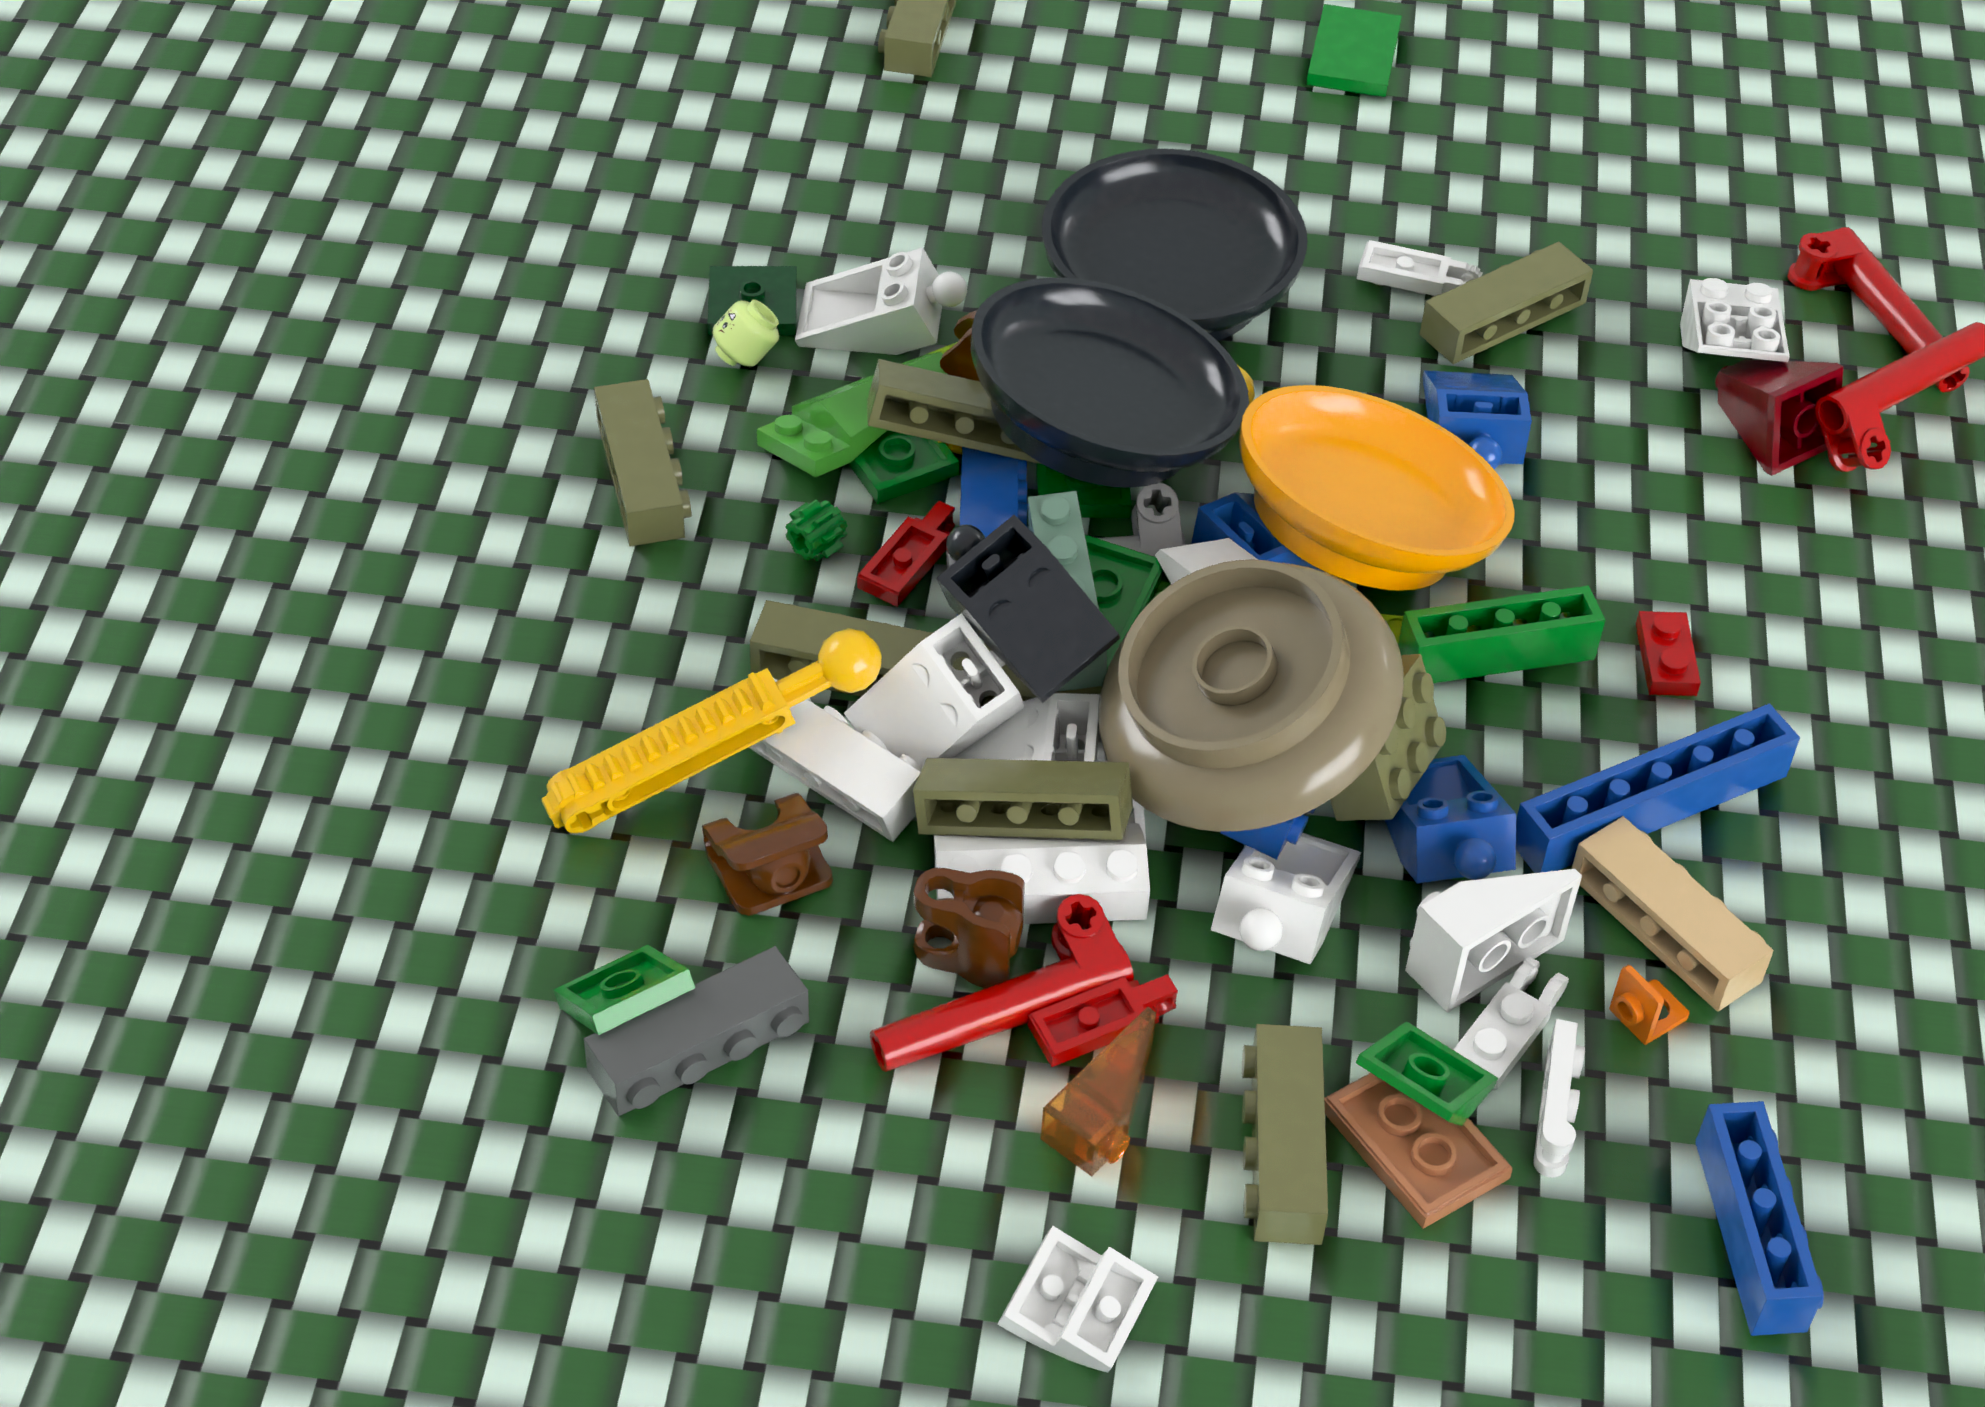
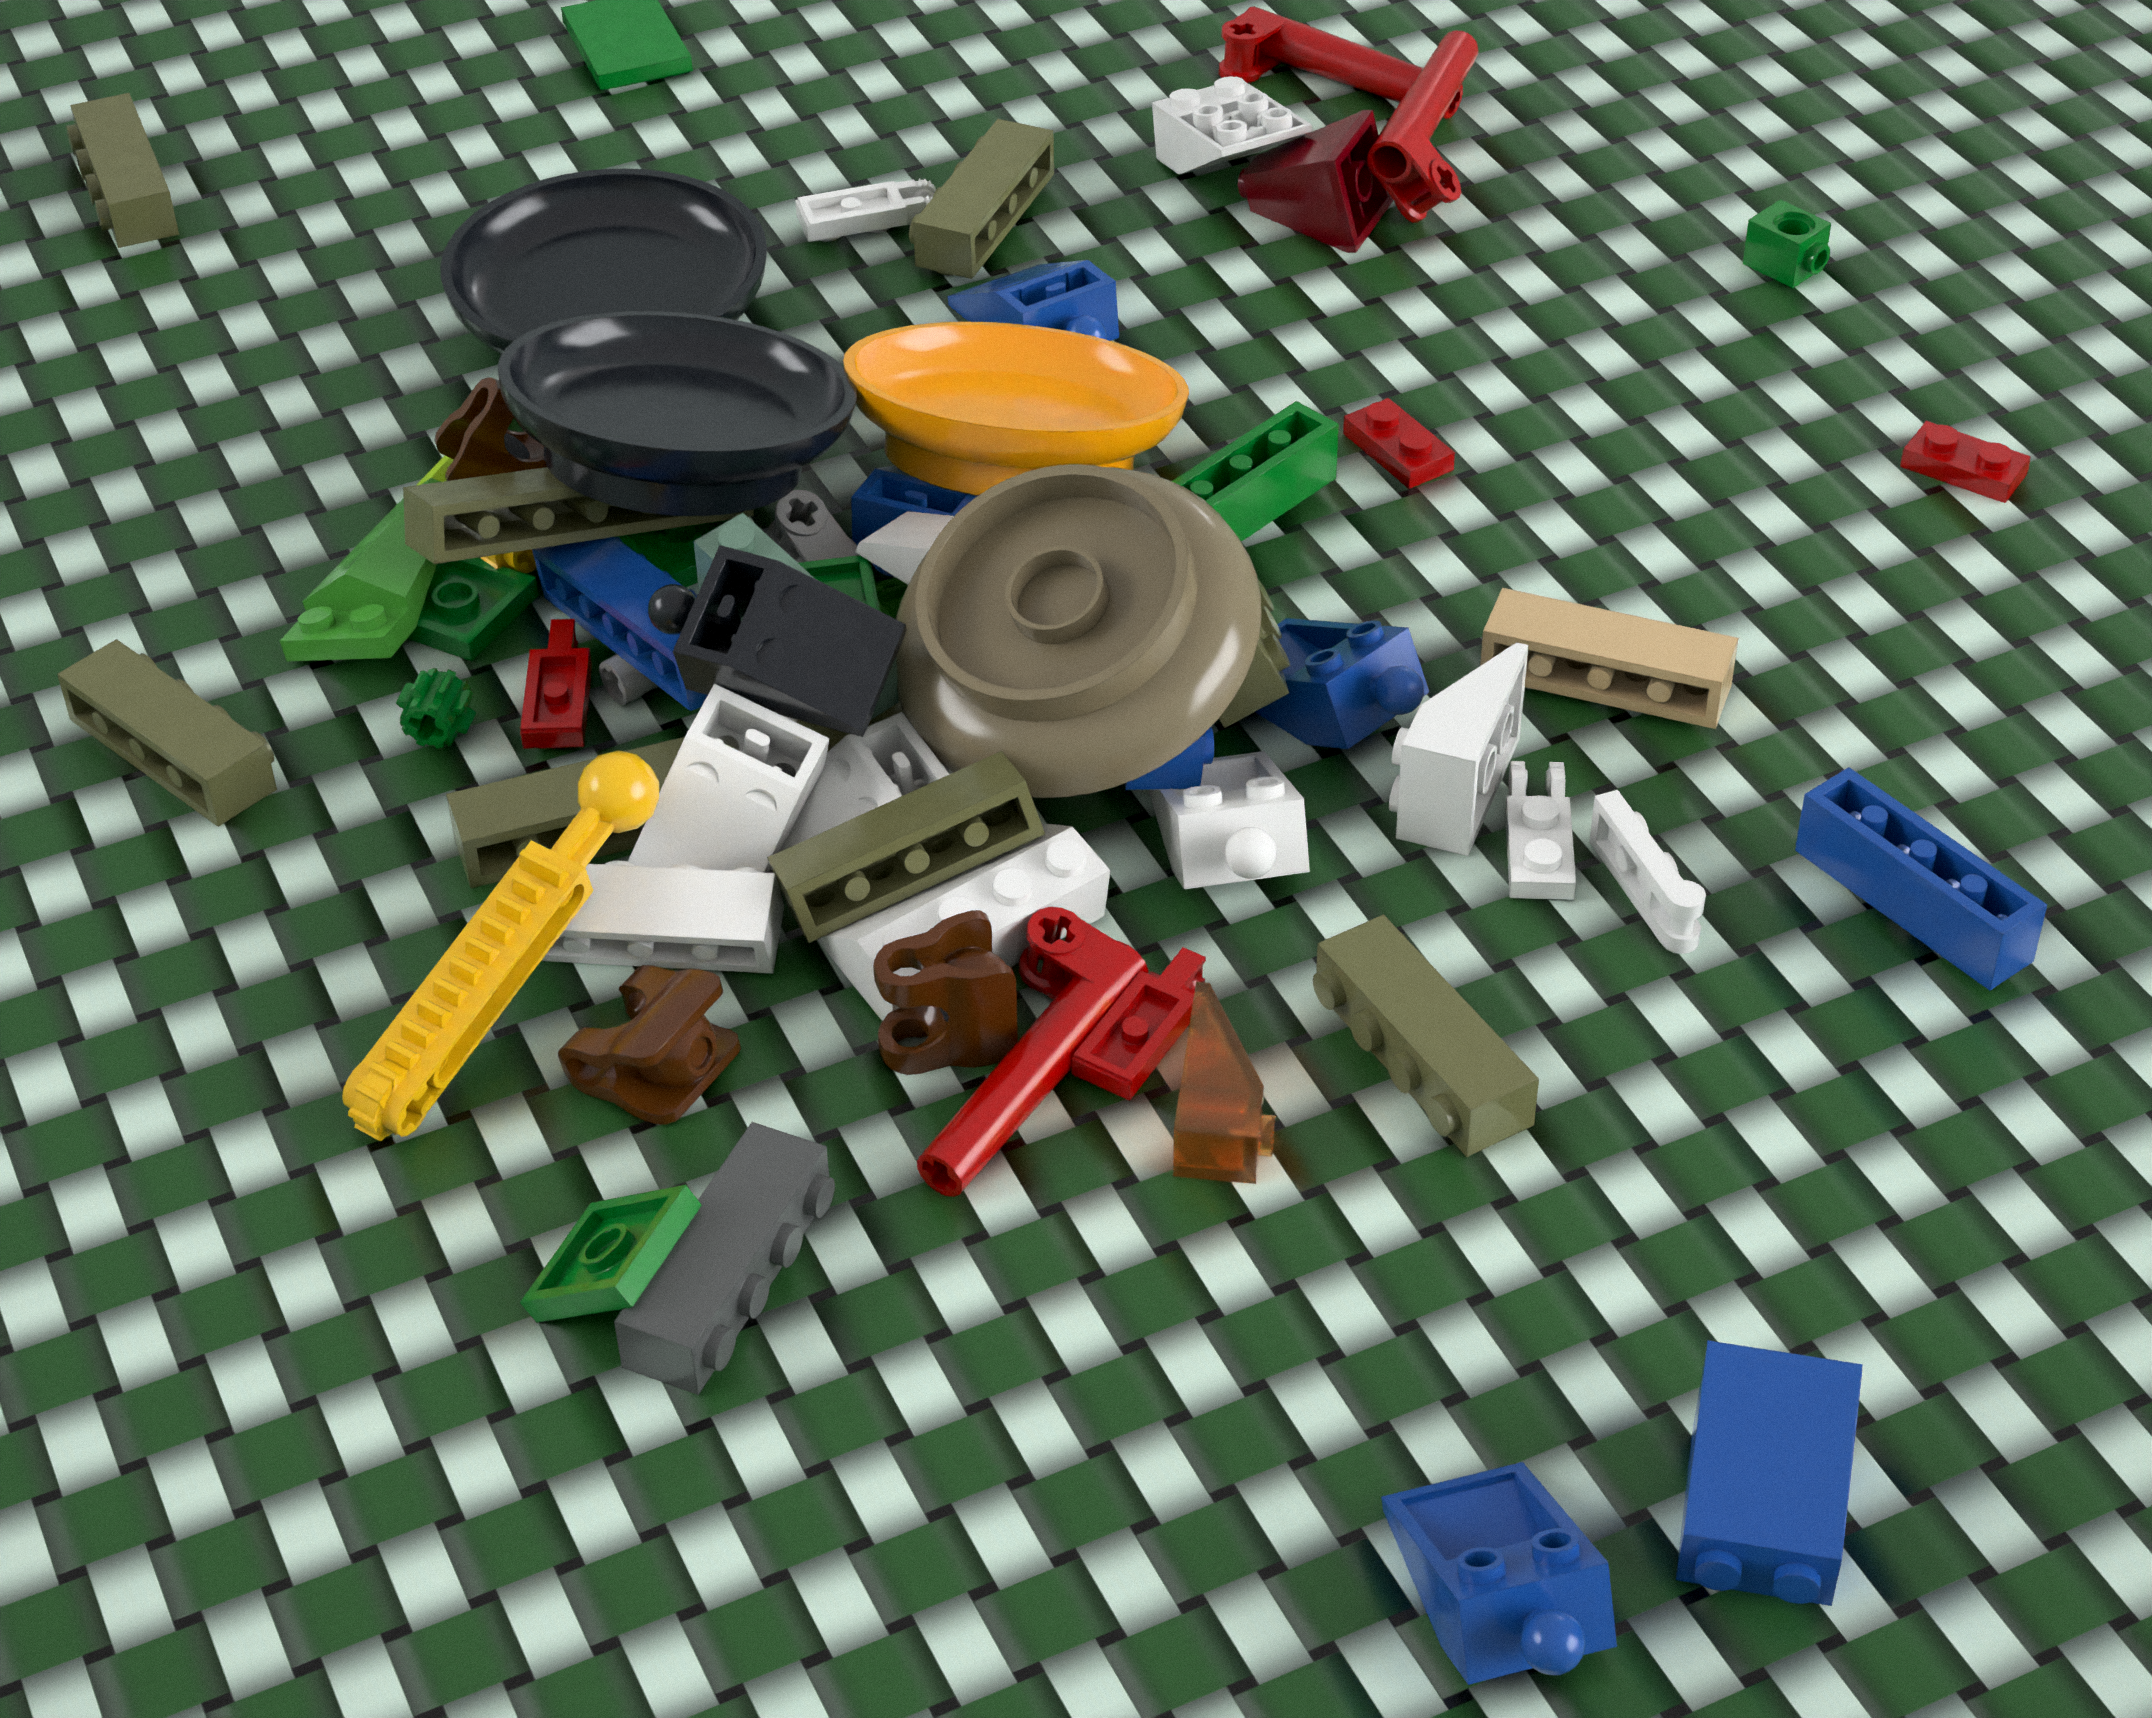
camera: 30 degrees left, 5 degrees down
dark green plate [707,266,797,336] -> none
yellowish green head [713,300,779,367] -> none
white slope [795,247,967,355] -> none
white slope [998,1226,1158,1373] -> none
nougat tile [1324,1073,1513,1229] -> none
green slope [1356,1021,1498,1126] -> none
blue brick [1516,703,1800,873] -> none
orange bracket [1609,965,1689,1045] -> none

